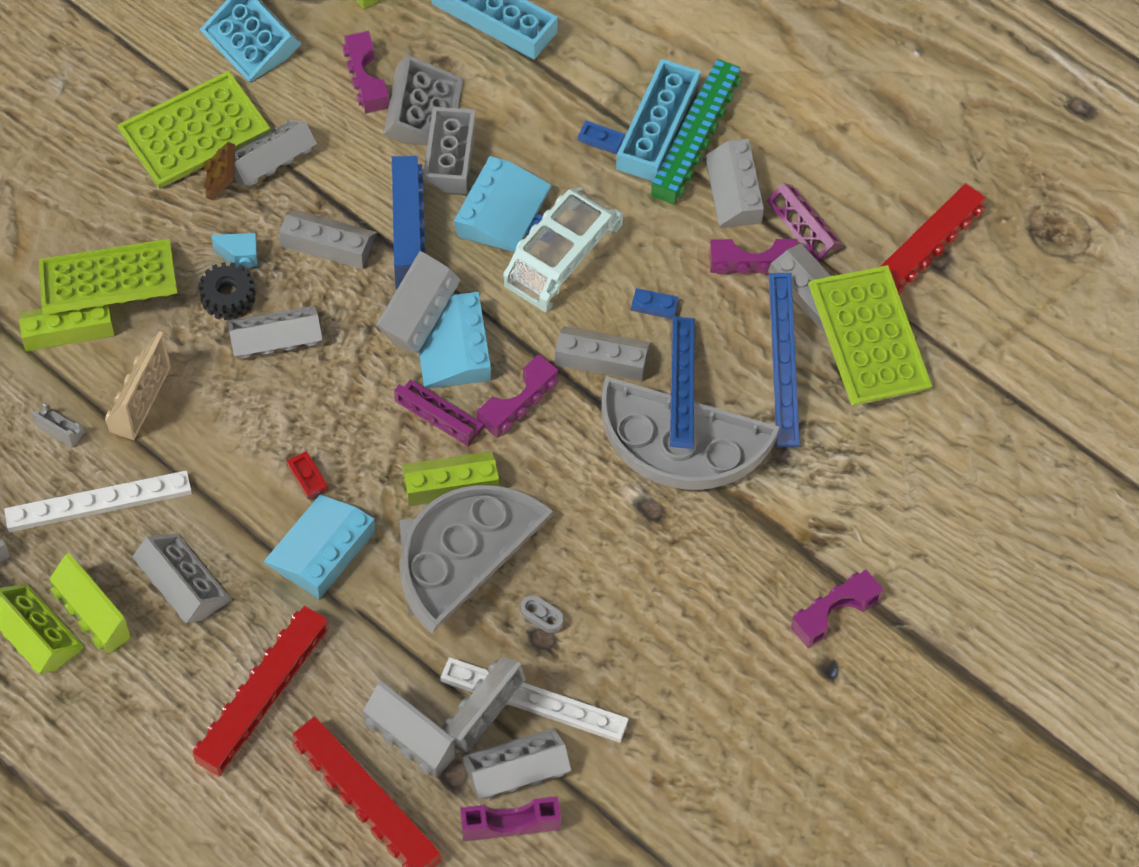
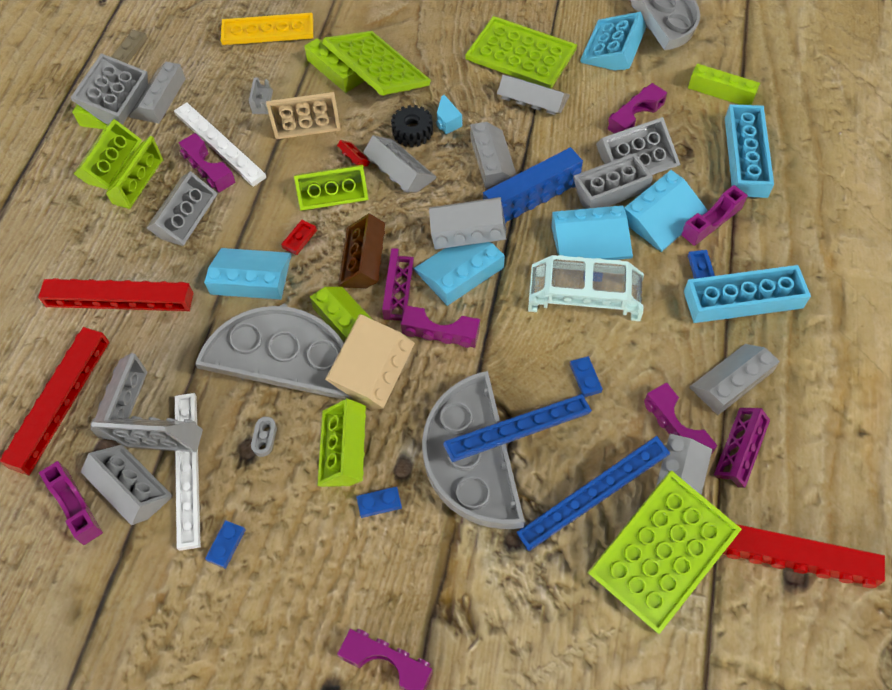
camera: 65 degrees right, 0 degrees up
reddish brown plate [204,142,235,200] -> none
light grey slope [555,326,650,382] -> none
green brick [651,58,742,205] -> none
none -> magenta arch [178,133,236,193]
none -> blue plate [205,520,246,569]
none -> lime slope [294,164,369,211]
none -> lime slope [317,398,366,487]
none -> tan slope [325,314,415,411]
none -> red plate [337,140,370,167]
none -> reddish brown slope [338,213,385,289]
none -> blue plate [356,487,402,518]
none -> medium azure slope [624,170,708,252]
none -> magenta arch [681,185,748,246]

